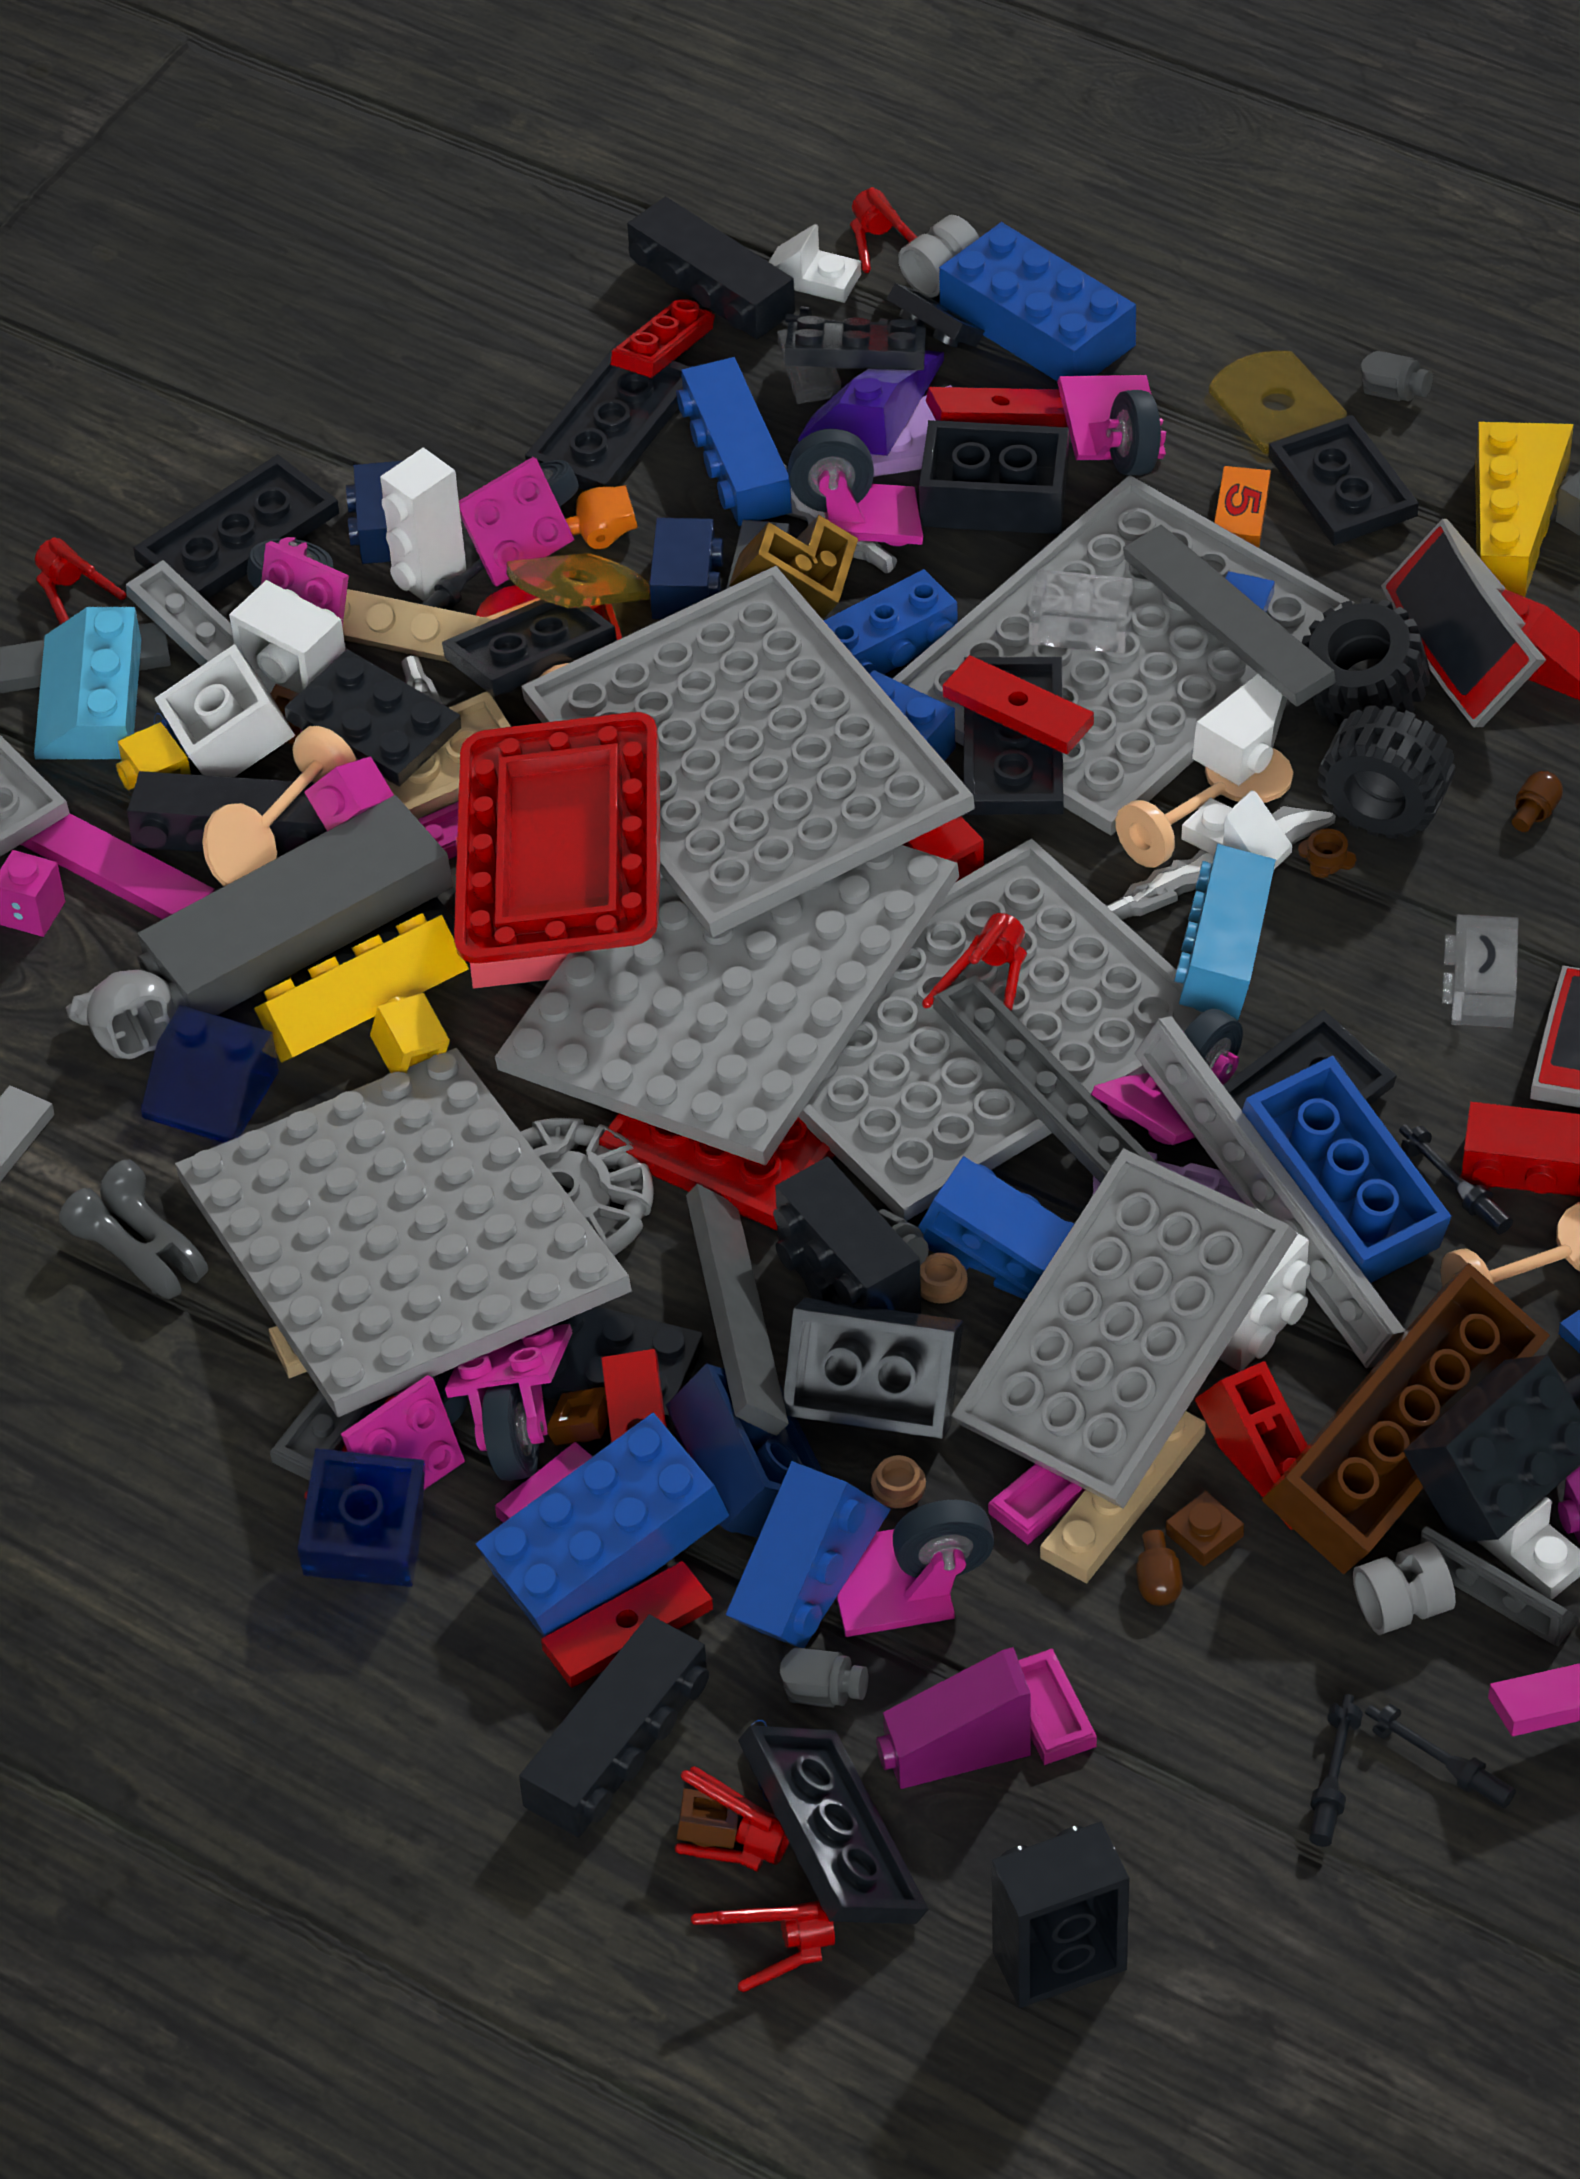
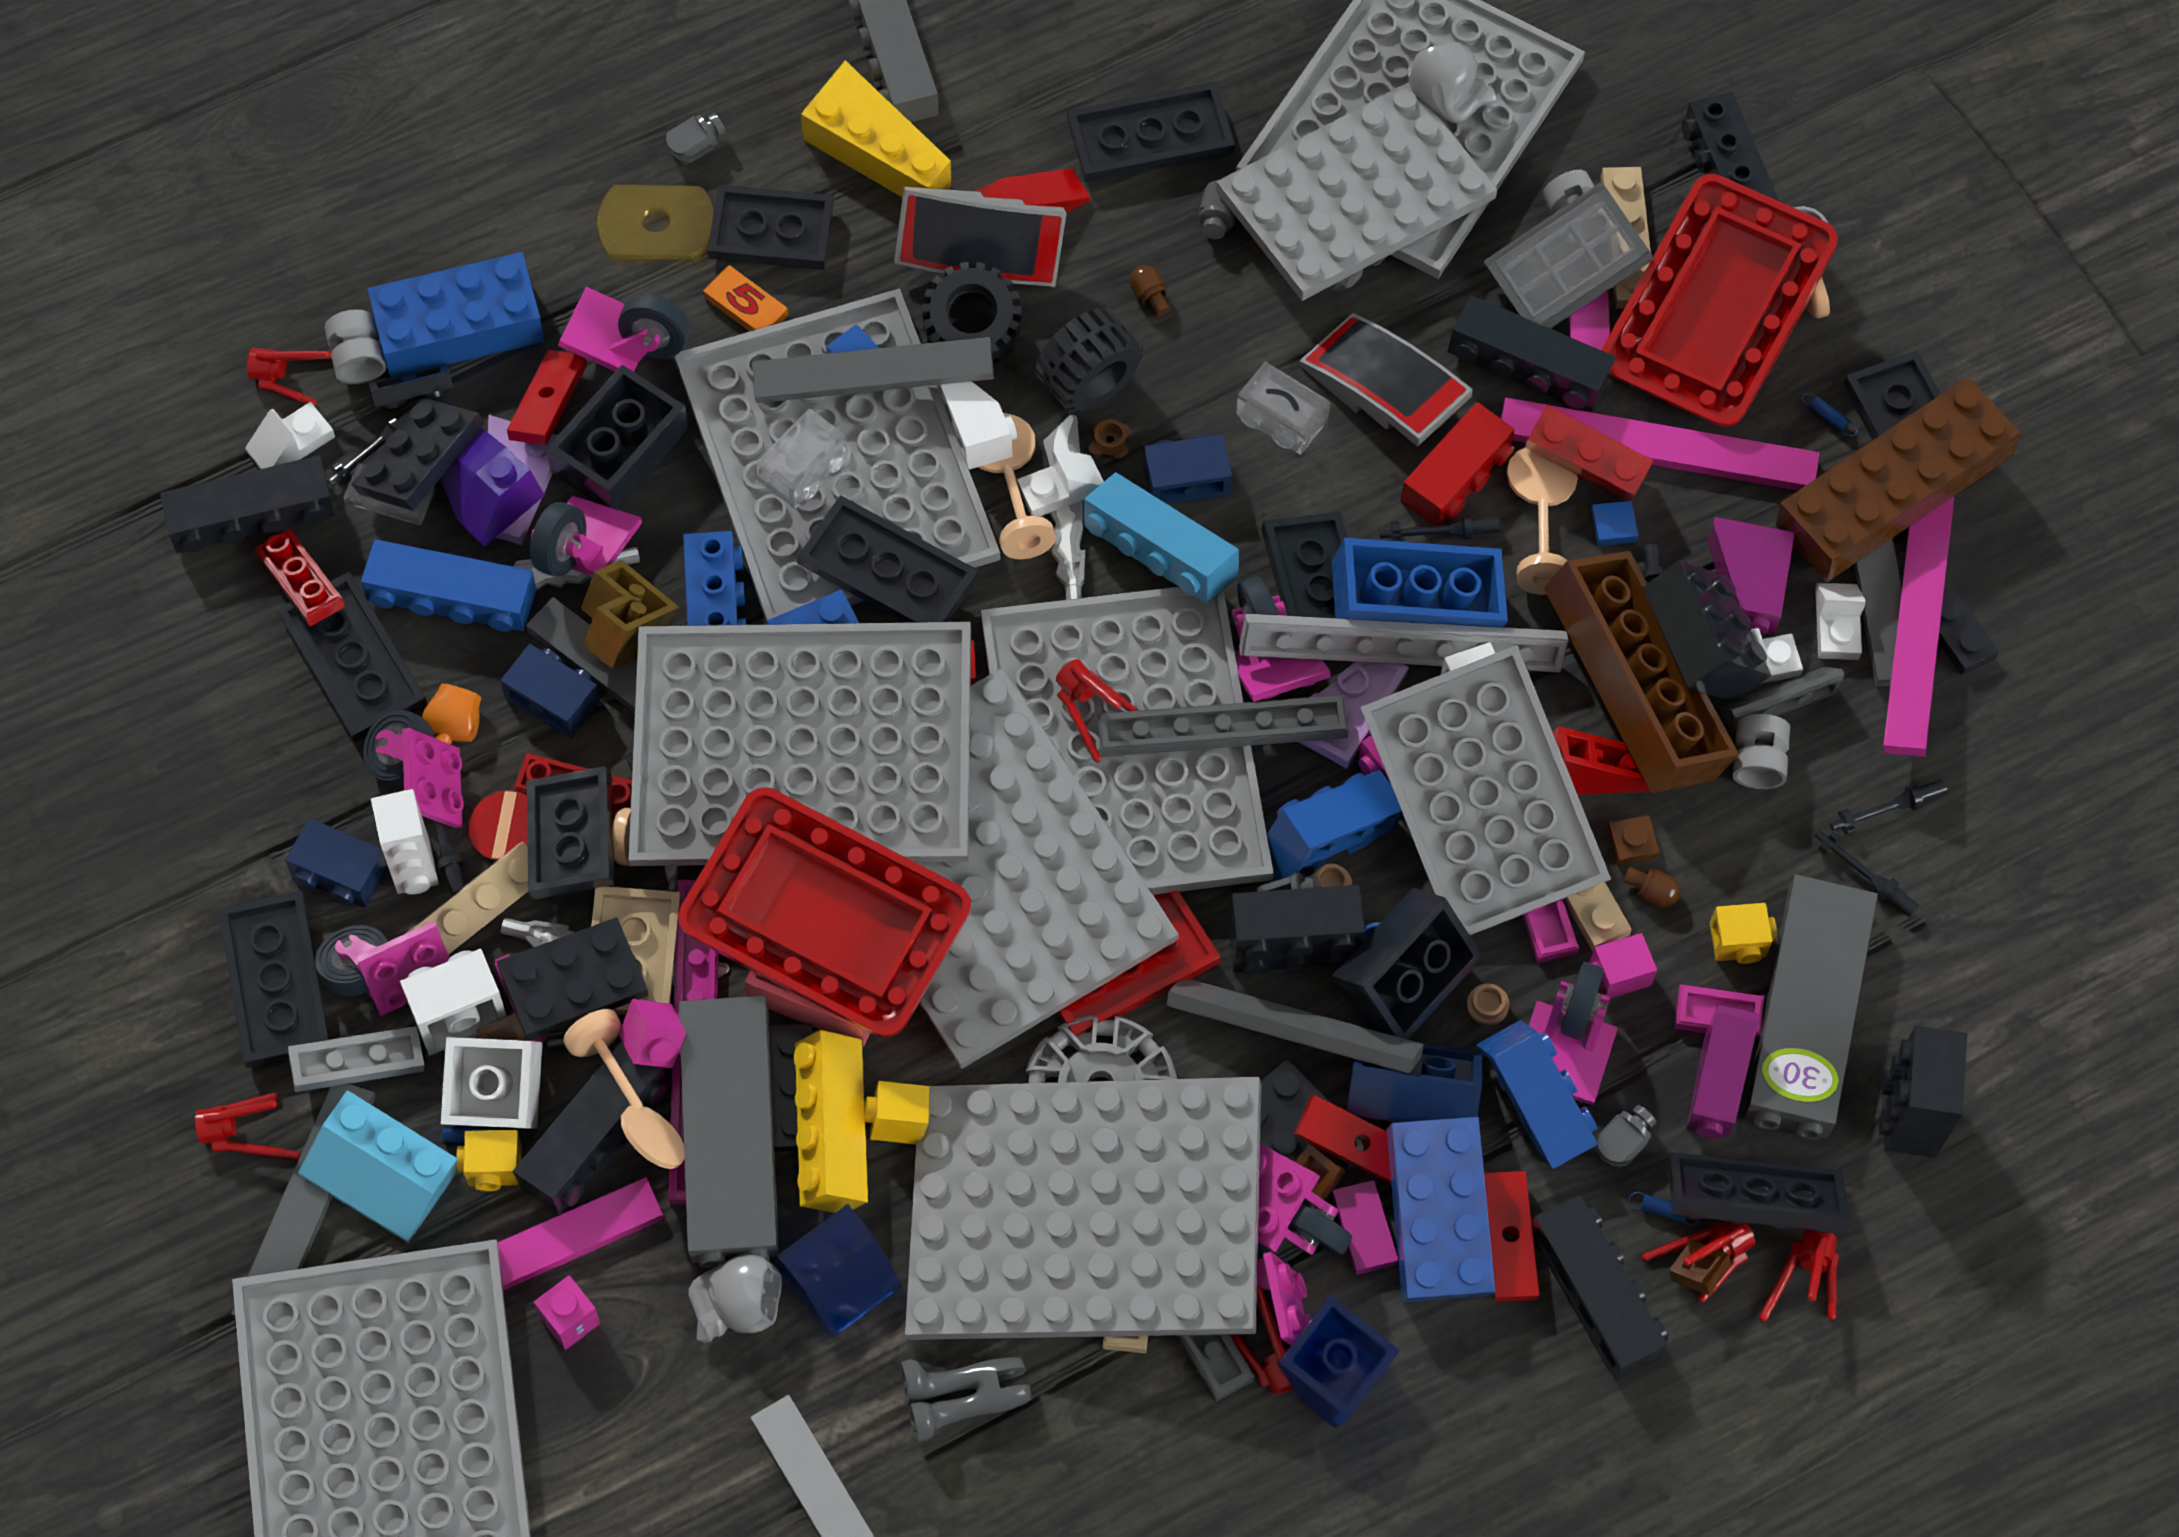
camera: 65 degrees left, 15 degrees up
clear yellow piece [506,553,650,608] -> none
red tile [943,655,1094,755] -> none
none -> dark blue brick [1143,434,1232,505]
none -> dark pink brick [1589,933,1657,998]
none -> yellow brick [1709,903,1777,964]
none -> dark grey brick [1744,874,1878,1140]

